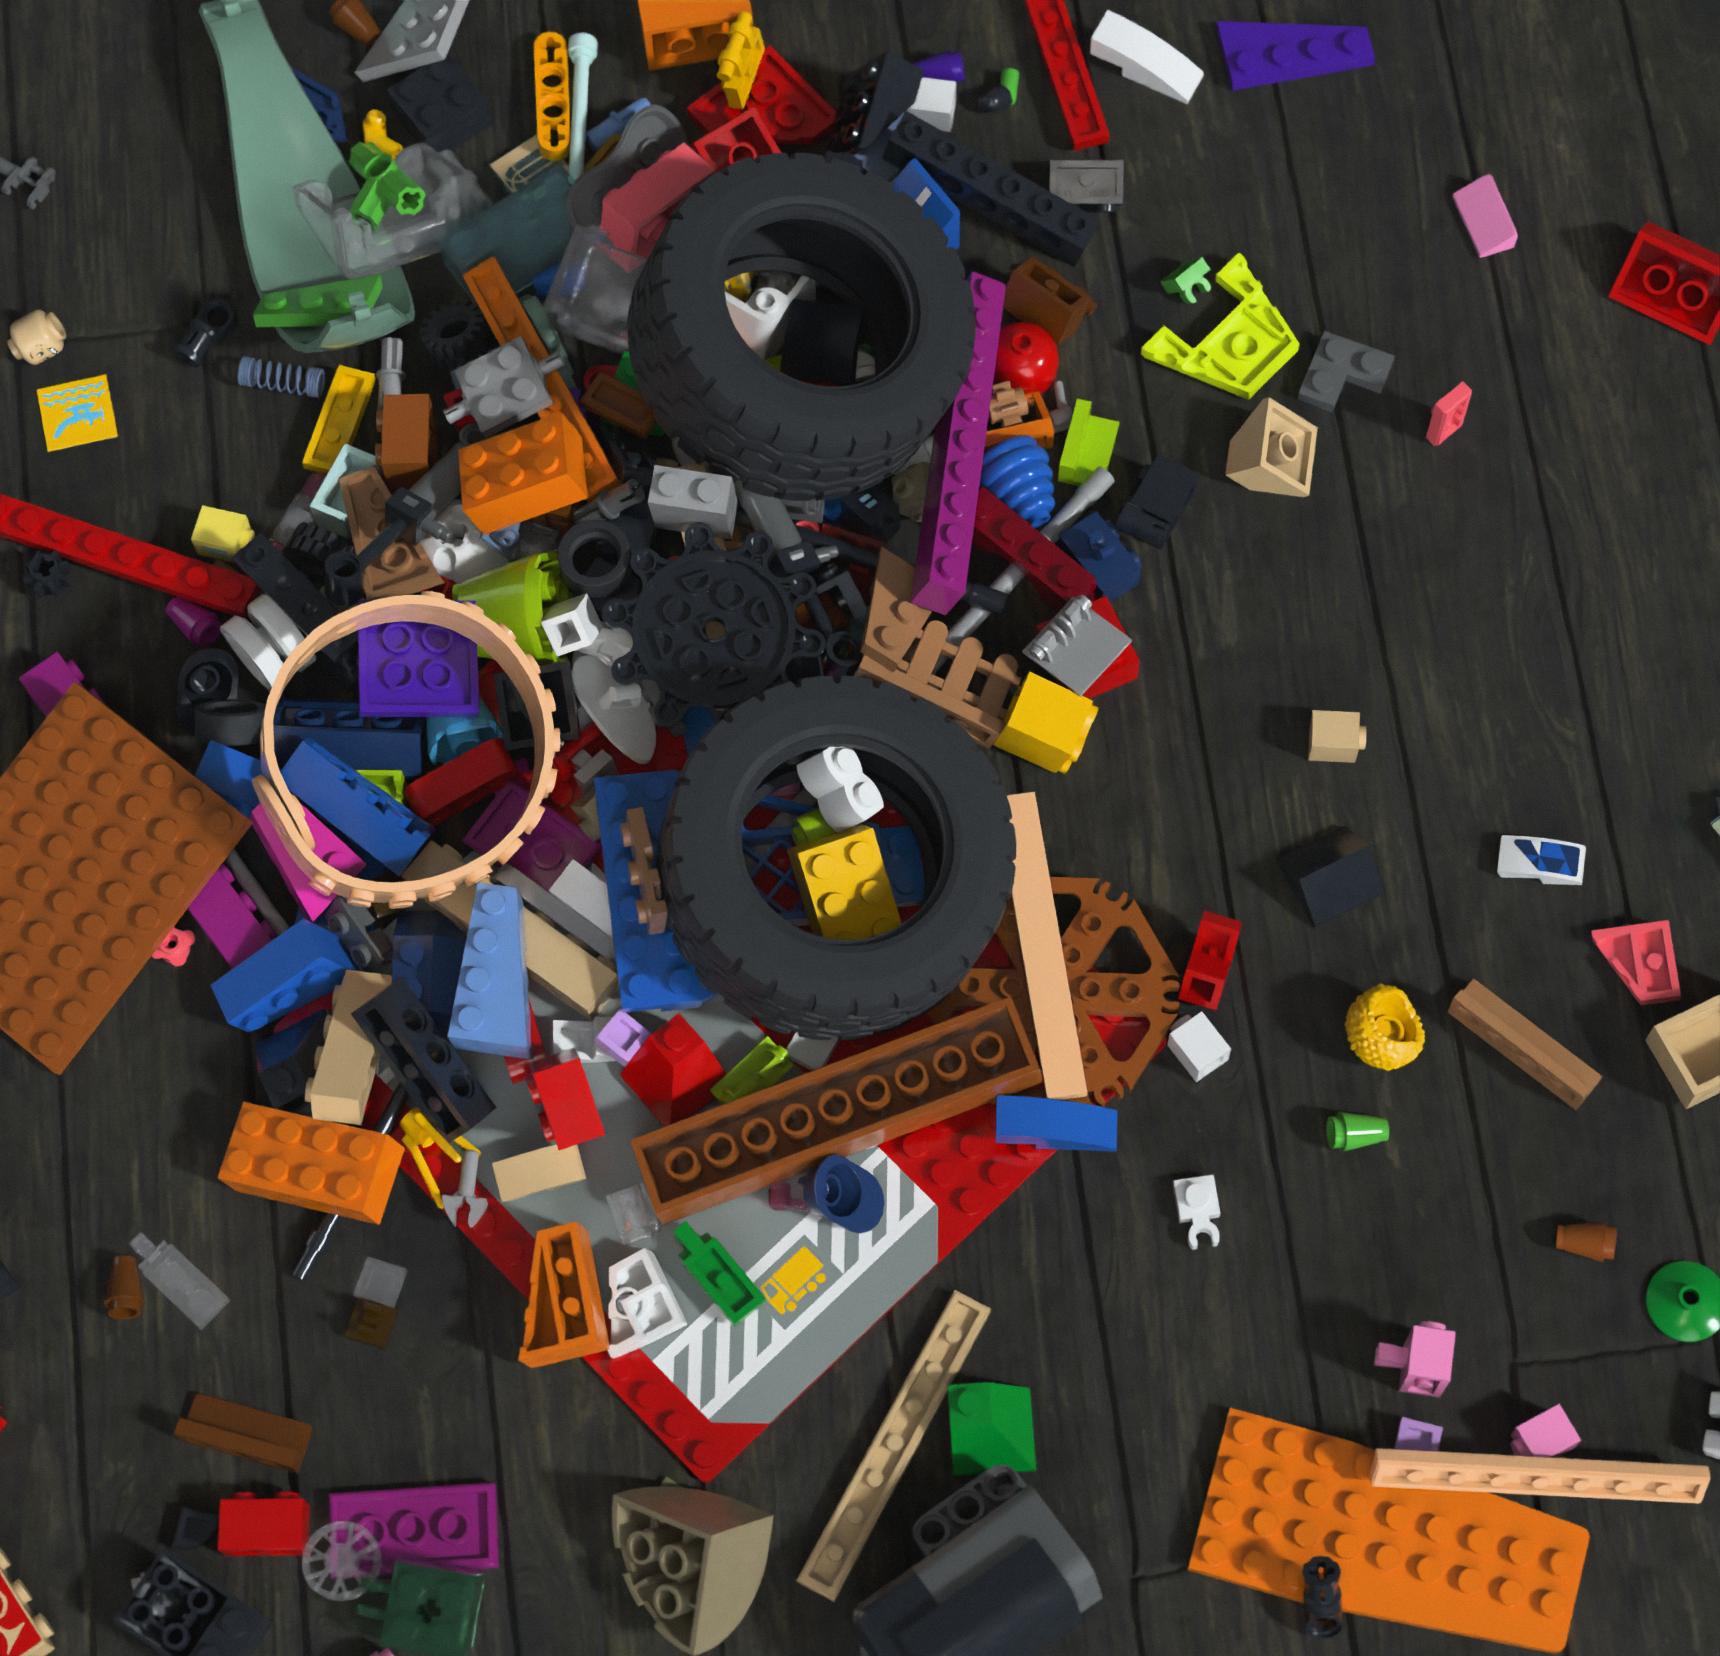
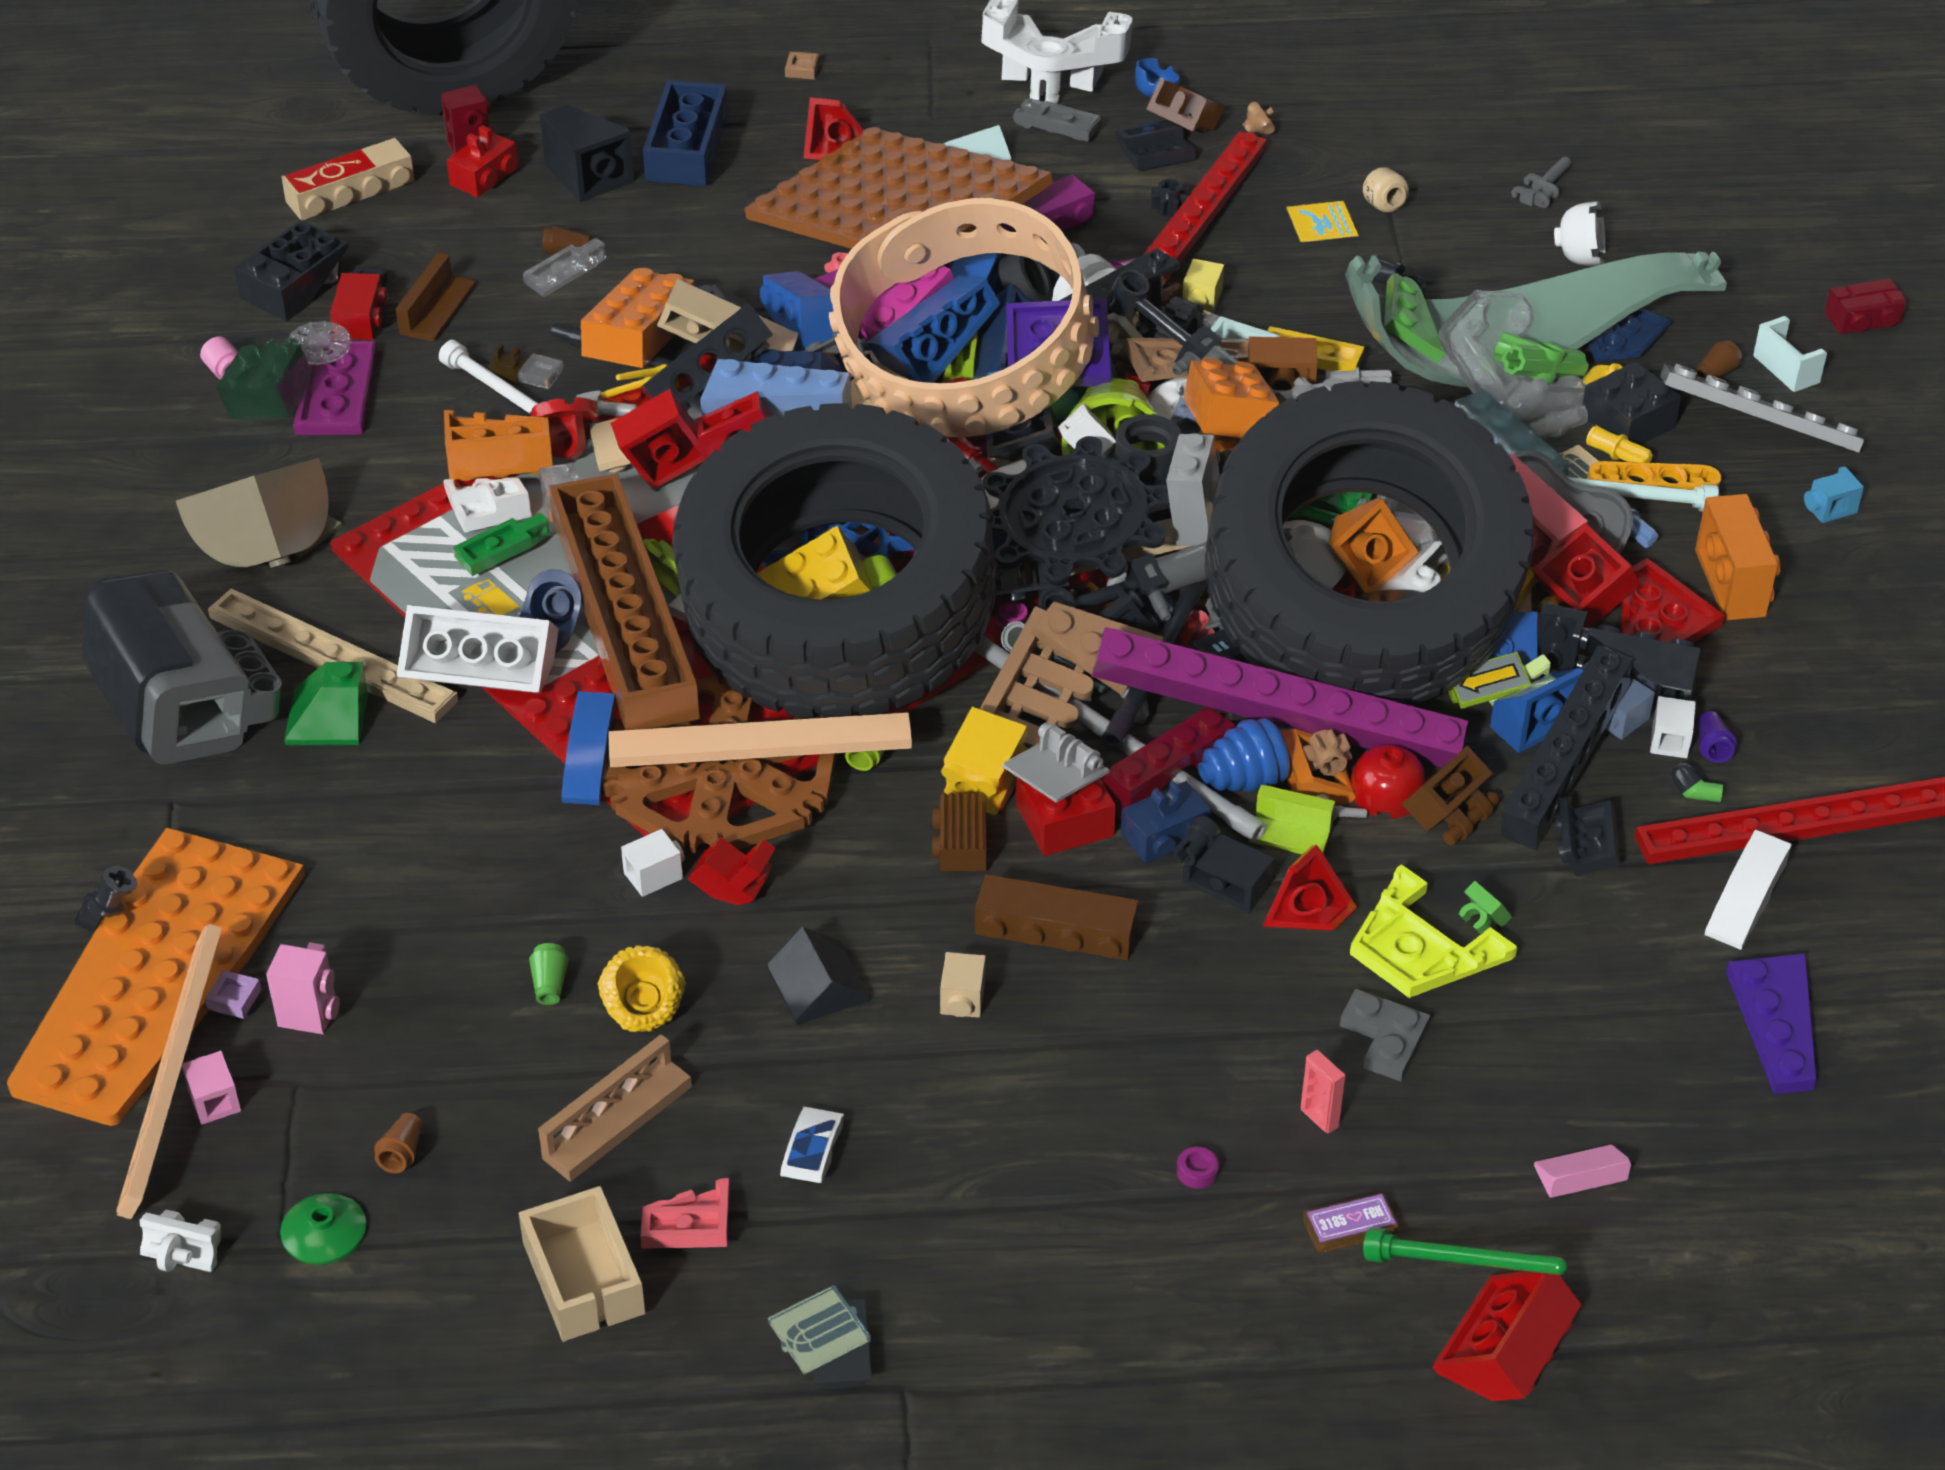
camera: 90 degrees right, 25 degrees down
sand blue piece [238,356,325,398] -> none
yellow plate [717,11,765,109] -> none
white brick [796,747,884,833] -> none
white plate [1172,1175,1221,1250] -> none
tan slope [1226,397,1318,497] -> none
none -> white slope [396,605,559,693]
none -> white piece [439,340,538,414]
none -> red tile [530,397,598,460]
none -> red brick [696,391,771,455]
none -> reddish brown brick [932,792,986,871]
none -> reddish brown brick [975,874,1138,961]
none -> magenta tile [1177,1147,1219,1189]
none -> red slope [1262,844,1357,931]
none -> tile [1303,1192,1399,1253]
none -> green piece [1363,1227,1567,1275]
none -> white cylinder [1554,201,1606,266]
none -> yellow axle [1586,425,1653,463]

